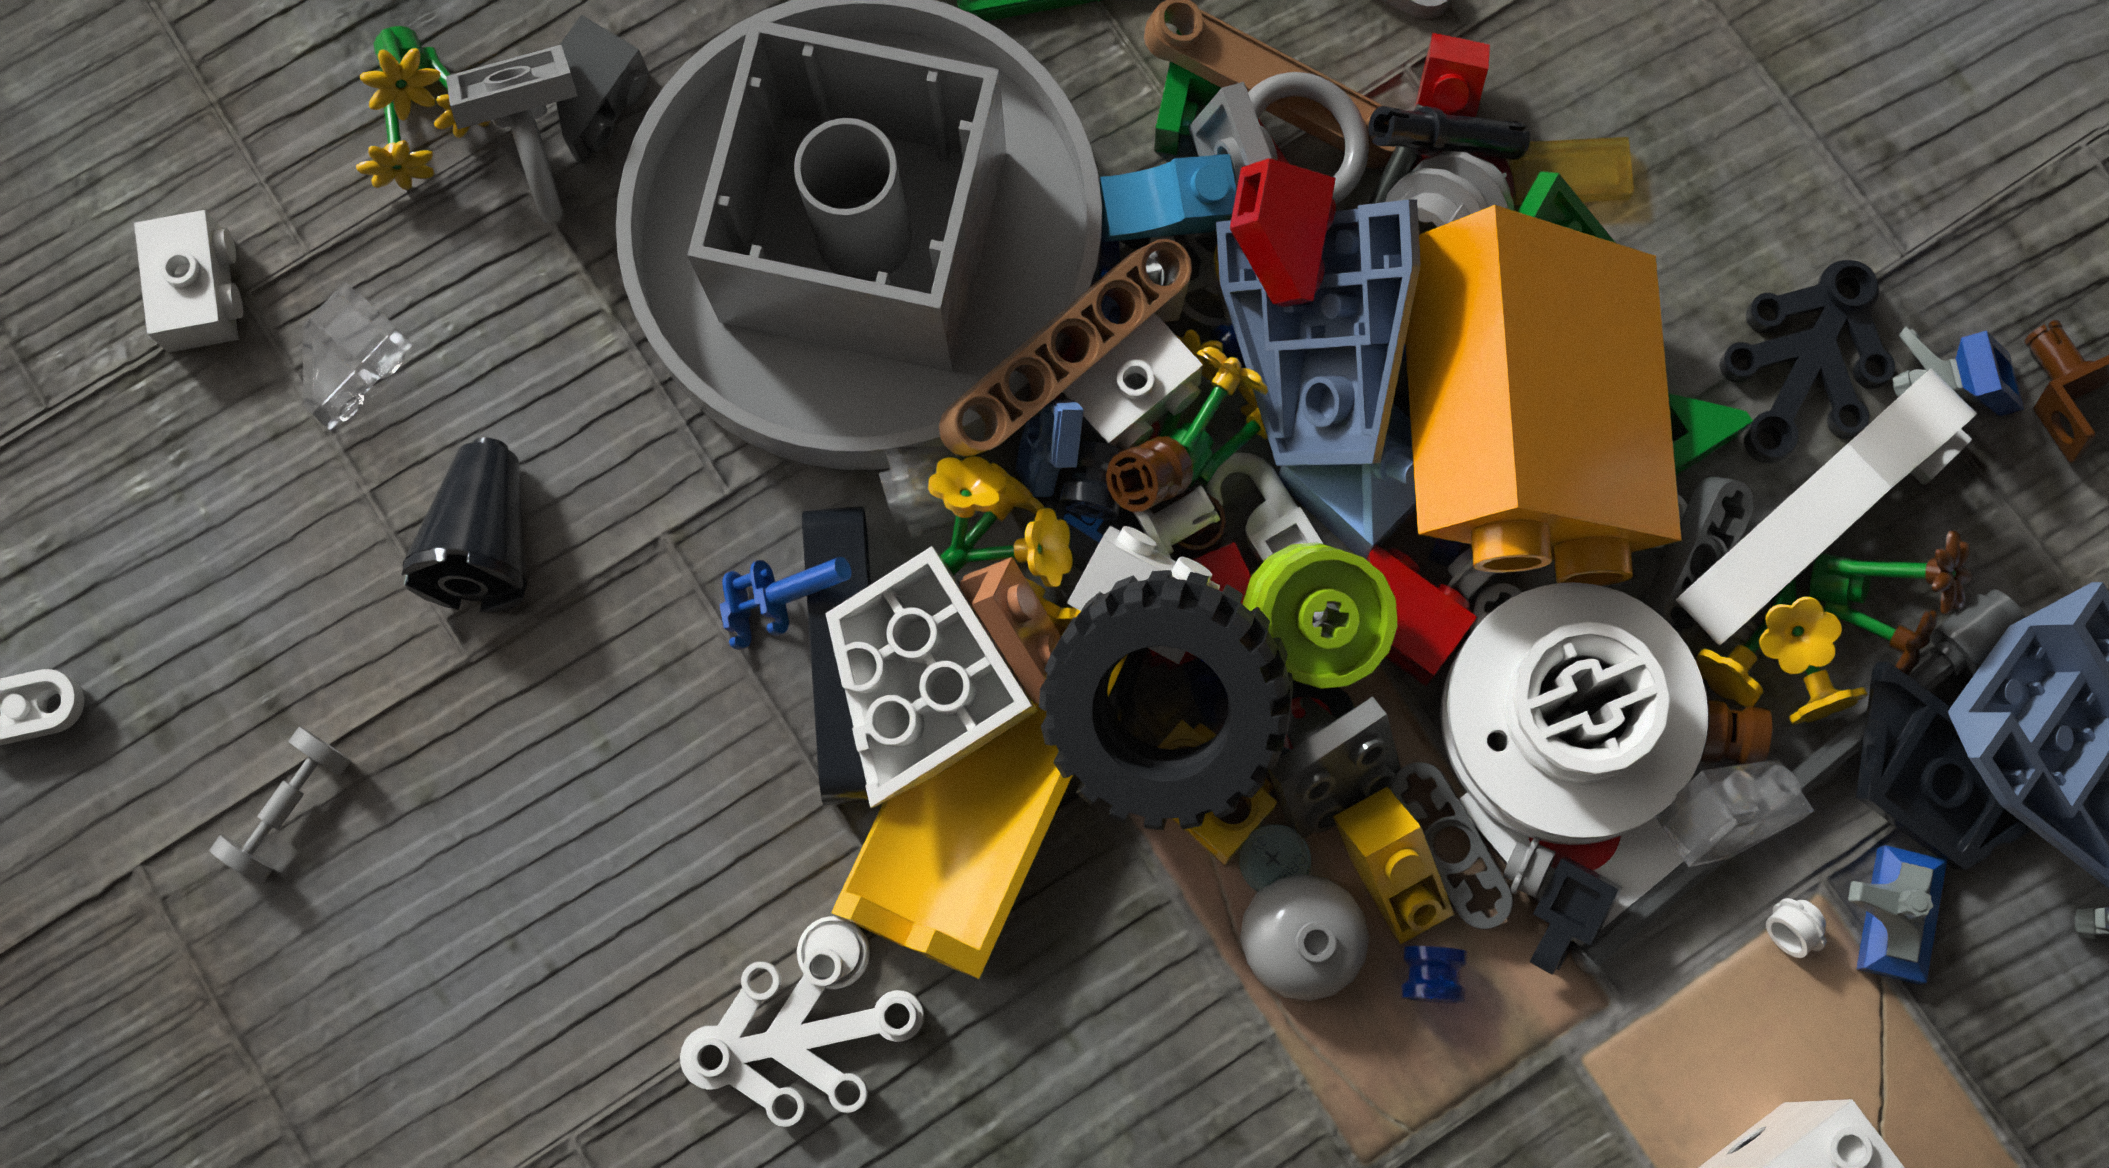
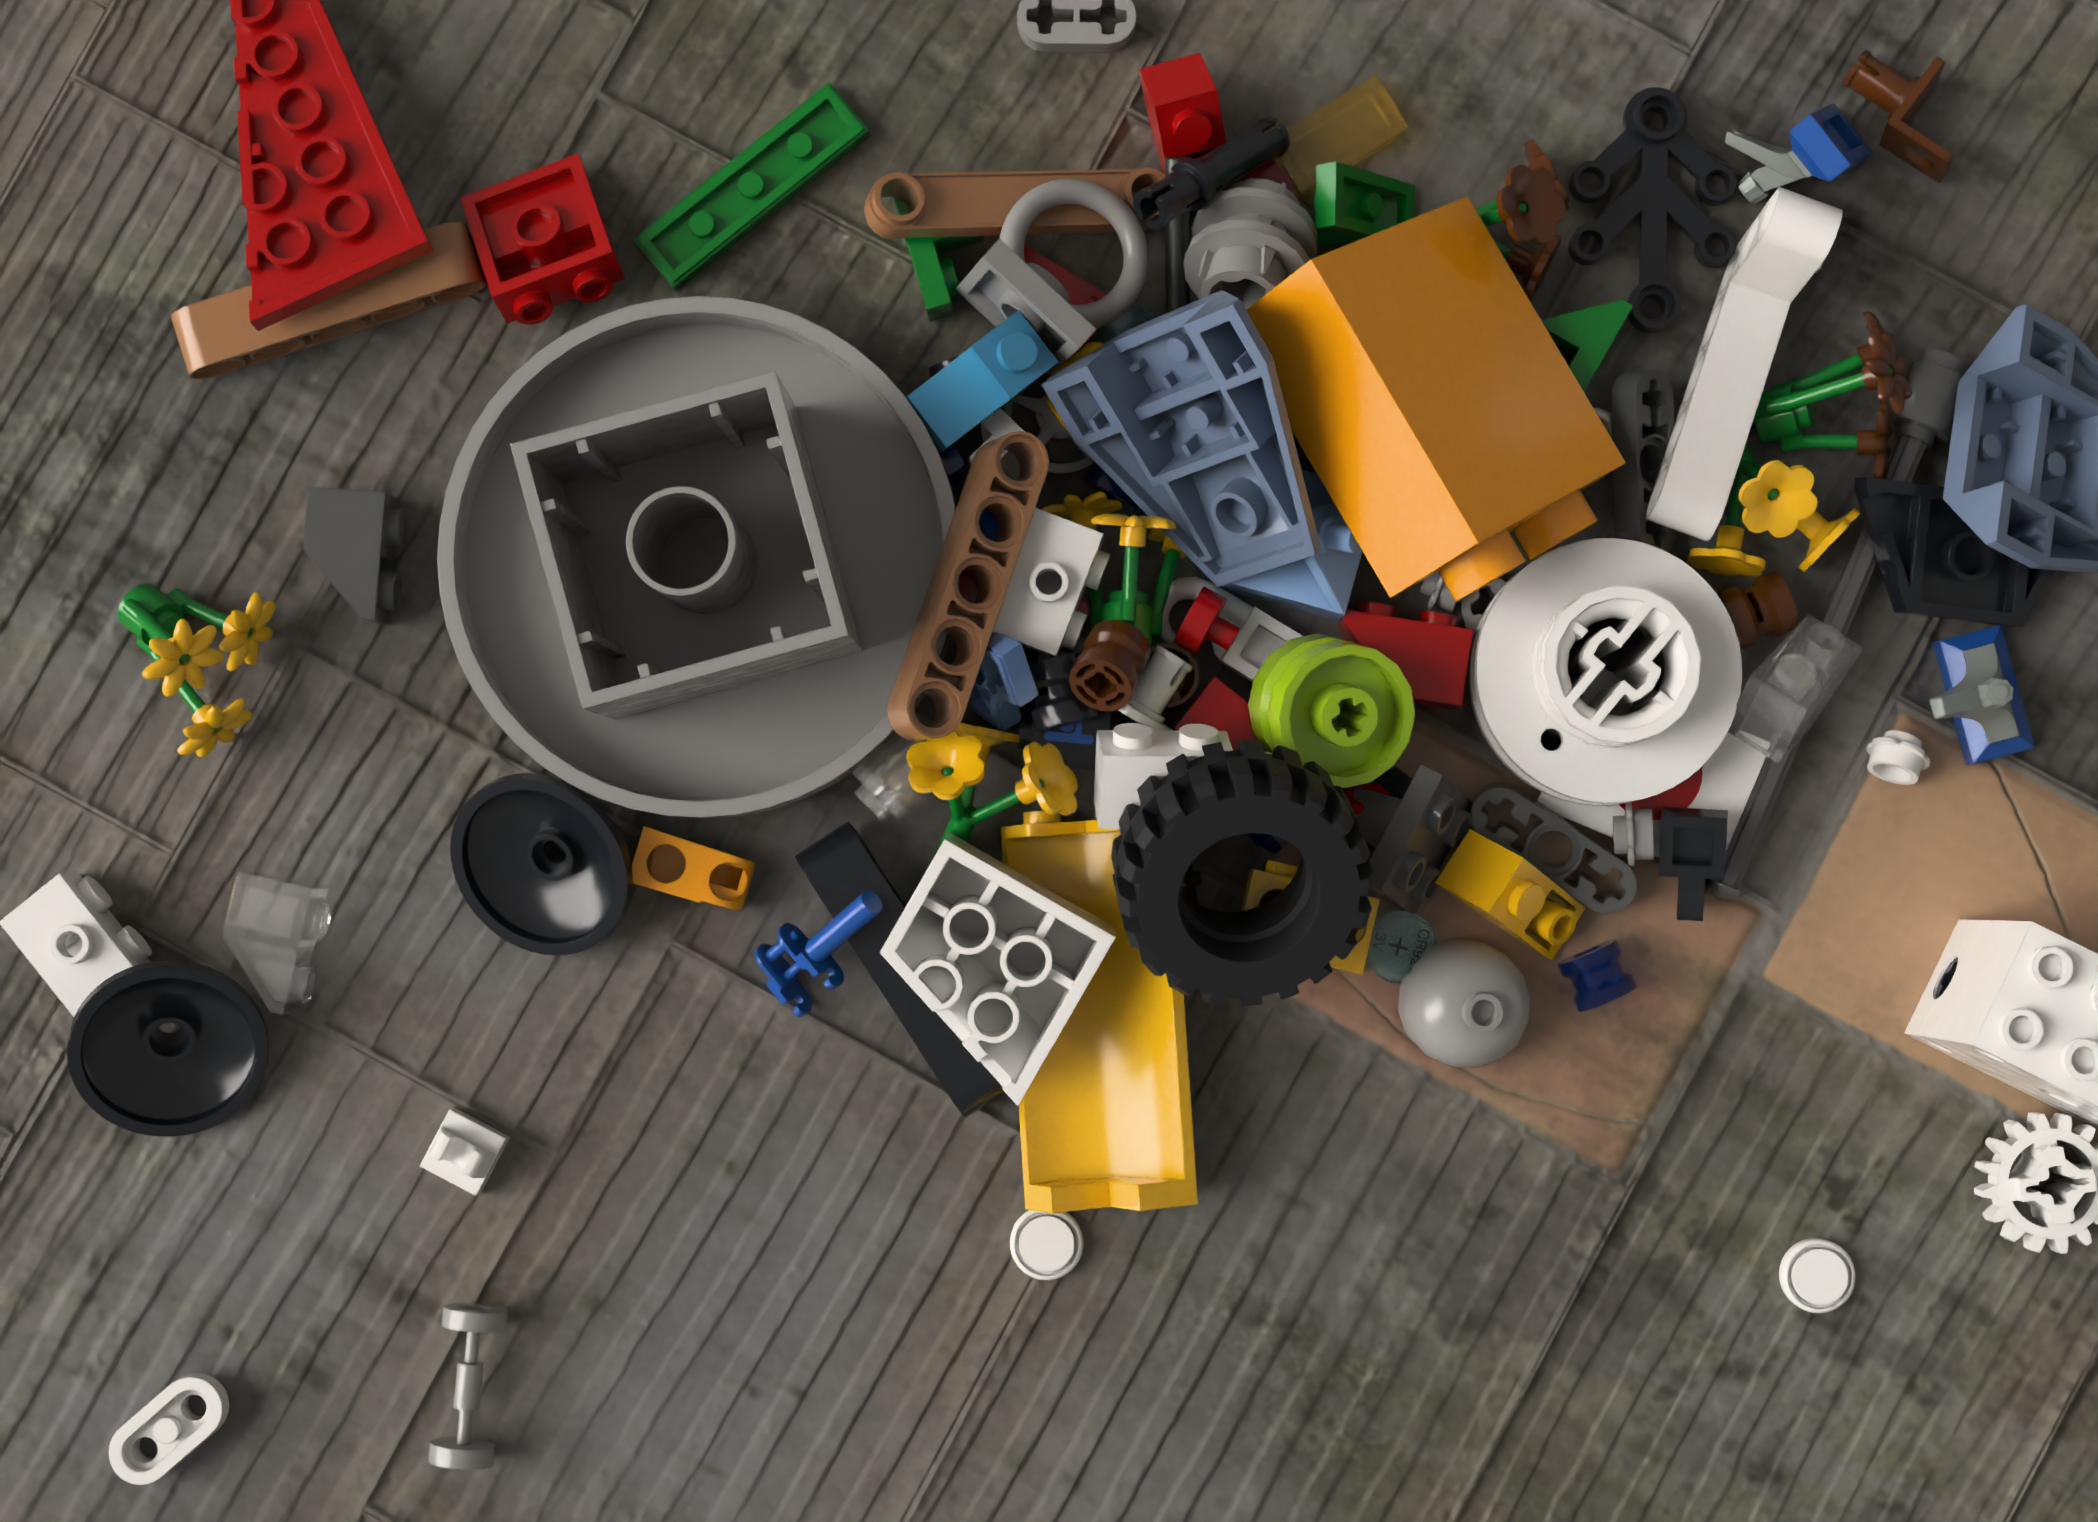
camera: 25 degrees left, 10 degrees up
black cone [402,437,527,613] -> none
light grey tile [446,45,578,224] -> none
white plant [680,948,924,1127] -> none
nougat bracket [959,557,1061,704] -> none
red slope [1230,158,1336,307] -> none
none -> black dish [67,960,269,1137]
none -> white tile [420,1107,510,1196]
none -> black dish [450,773,633,955]
none -> light orange leg [632,826,757,912]
none -> red tile [1173,586,1240,655]
none -> reddish brown plant [1476,139,1569,302]

